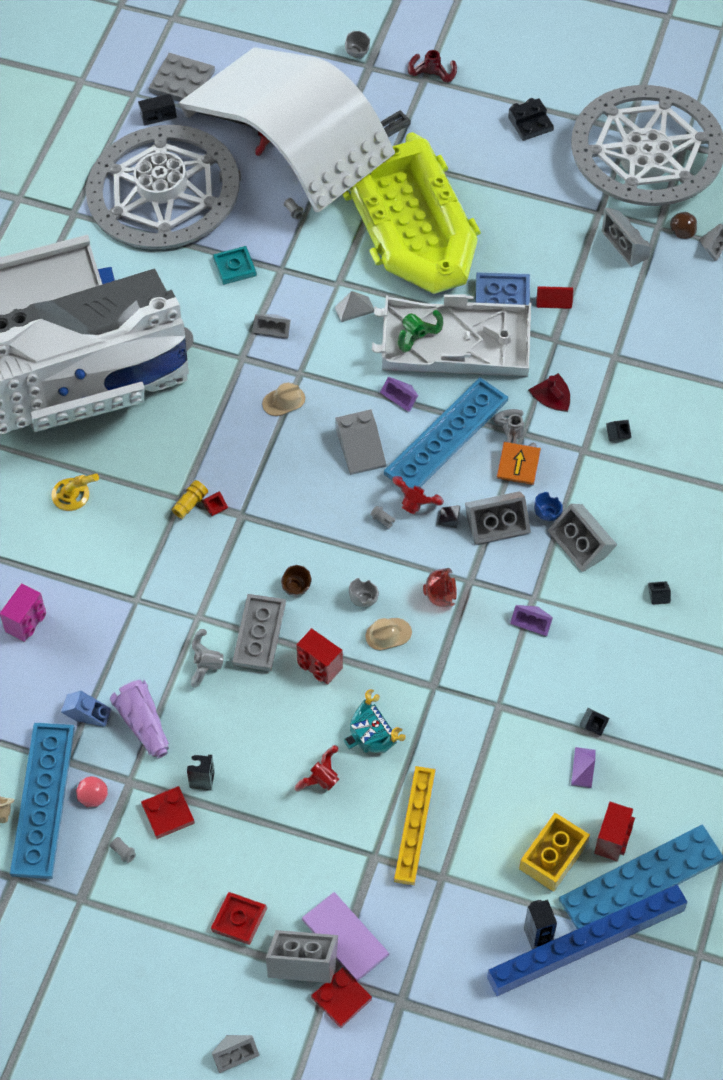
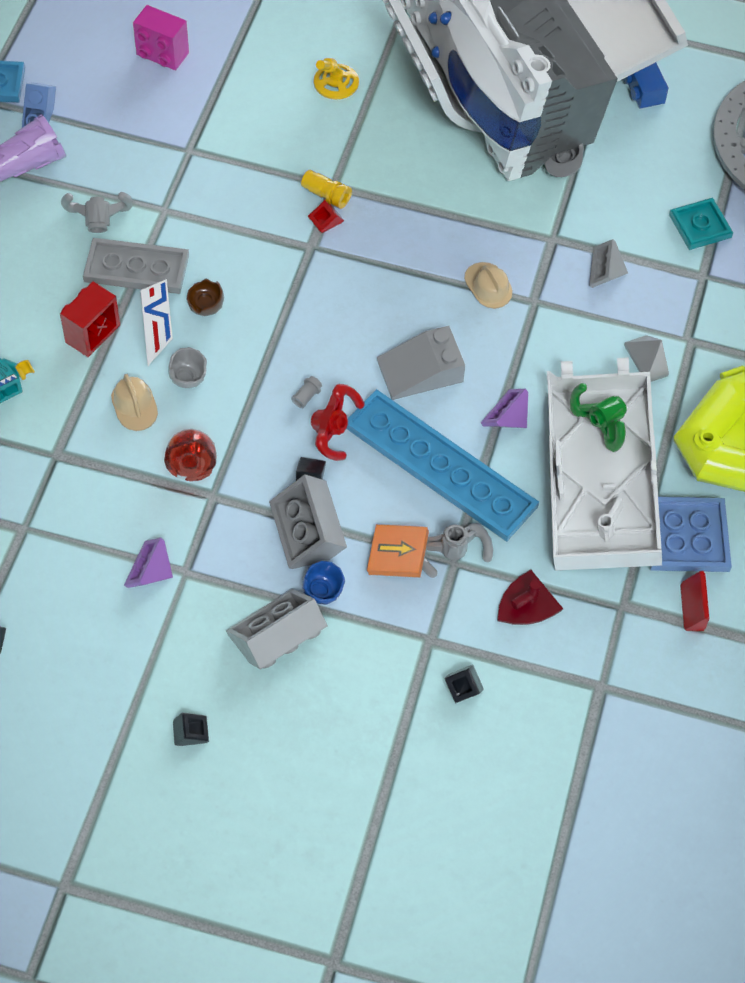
camera: 85 degrees right, 0 degrees up
none -> white sticker [141,279,173,366]

